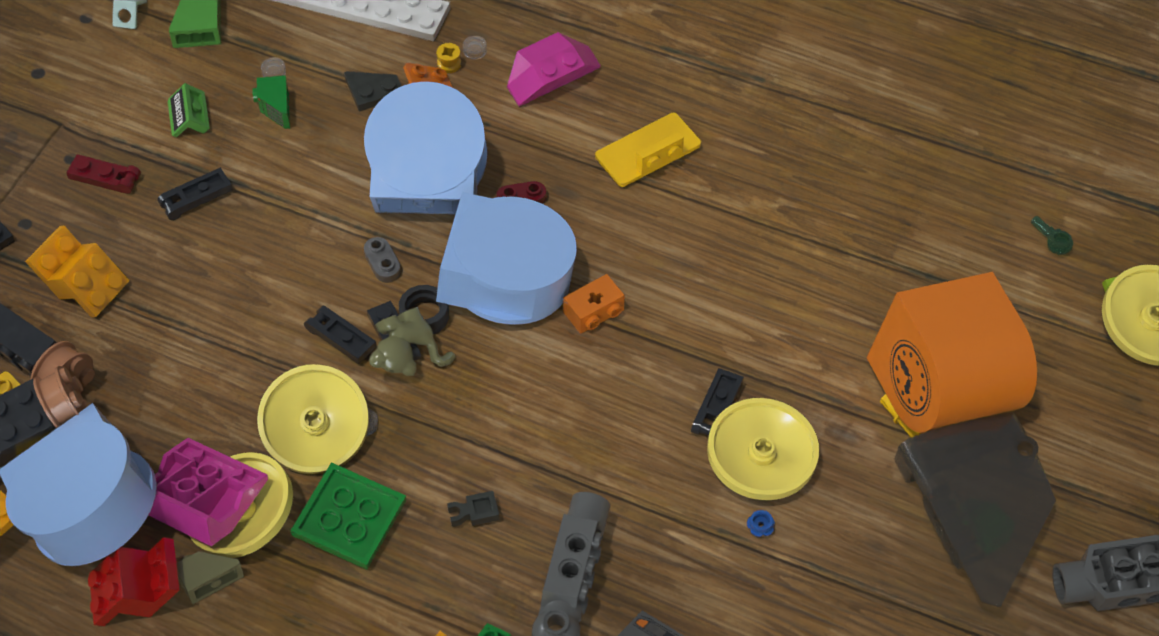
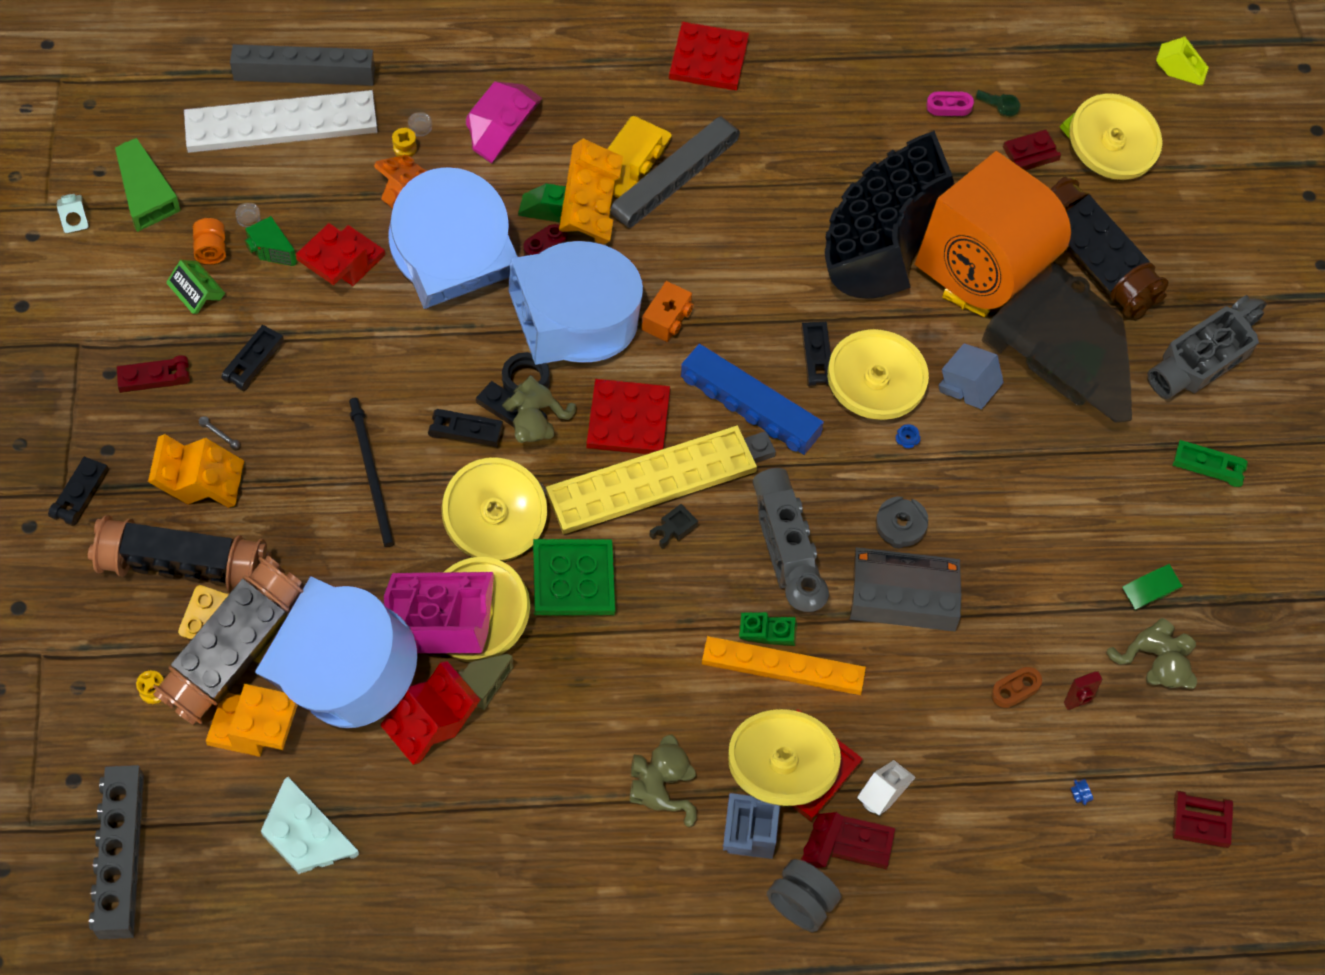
camera: 30 degrees left, 5 degrees up
pearl dark grey wing [344,71,402,111] -> none
flat silver plate [364,237,400,283] -> none
none -> orange wheel [193,218,226,265]
none -> flat silver hinge [199,416,240,450]
none -> red bracket [296,223,385,286]
none -> black bar [349,398,394,547]
none -> green slope [518,183,566,223]
none -> light yellow plate [546,425,757,535]
none -> light orange piece [559,138,623,245]
none -> red plate [586,379,670,454]
none -> dark grey beam [610,117,740,228]
none -> red plate [669,21,749,91]
none -> blue brick [681,343,824,455]
none -> dark grey plate [744,431,776,463]
none -> black brick [825,131,955,299]
none -> dark grey plate [875,496,928,549]
none -> dark pink plate [926,92,974,116]
none -> sand blue plate [938,343,1004,409]
none -> dark red plate [1003,129,1061,171]
none -> black brick [1051,176,1169,319]

